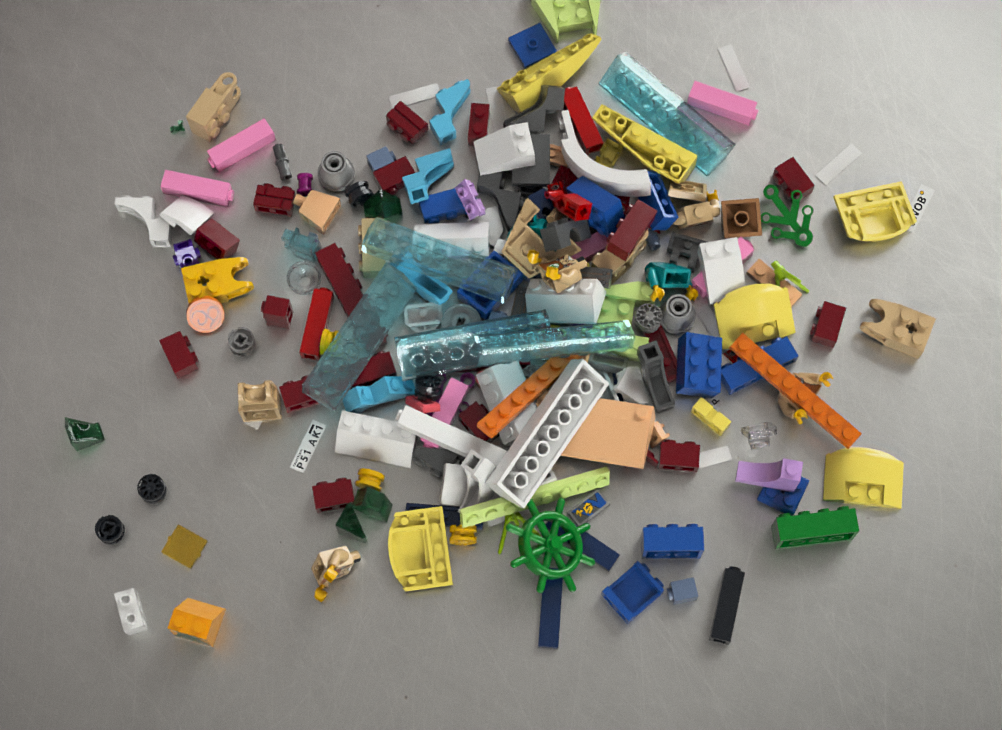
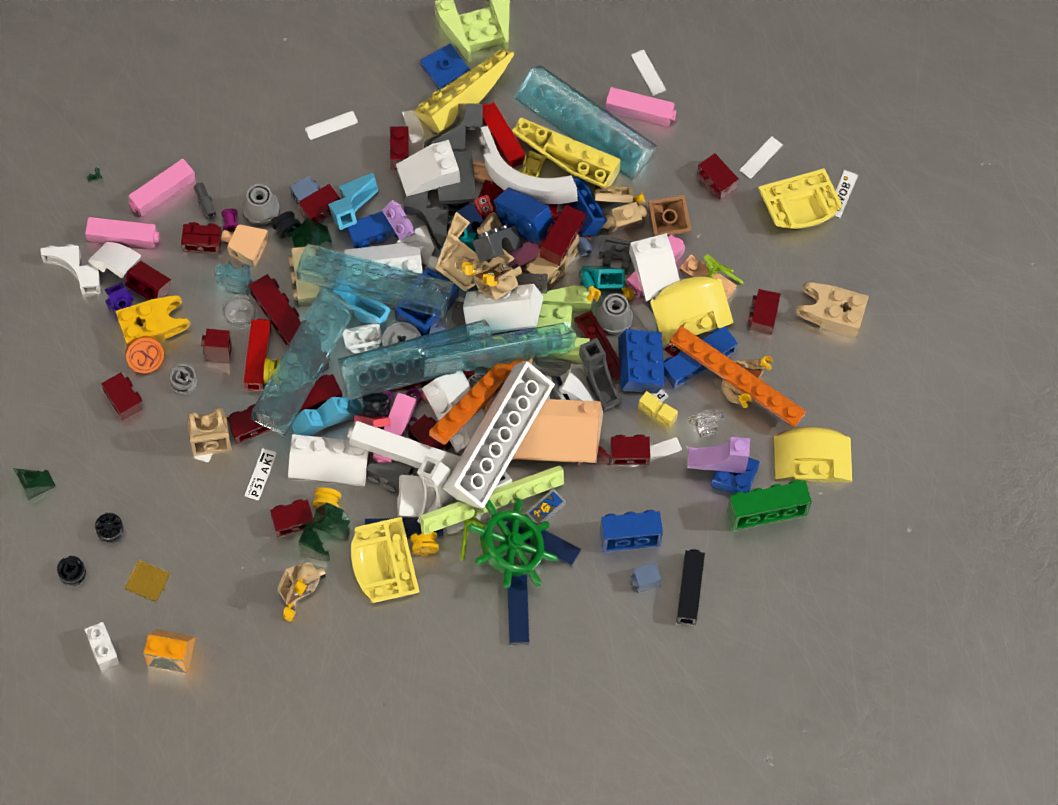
camera: 10 degrees left, 5 degrees down
tan brick [186,72,241,142] -> none
dark red brick [386,101,428,144] -> none
medium azure arch [429,79,470,146] -> none
red piece [544,190,593,221] -> none
blue panel [601,560,664,624] -> none
light grey wheel [635,303,663,333] -> none
light nougat tile [649,421,670,448] -> none
green plant [761,184,814,247] -> none

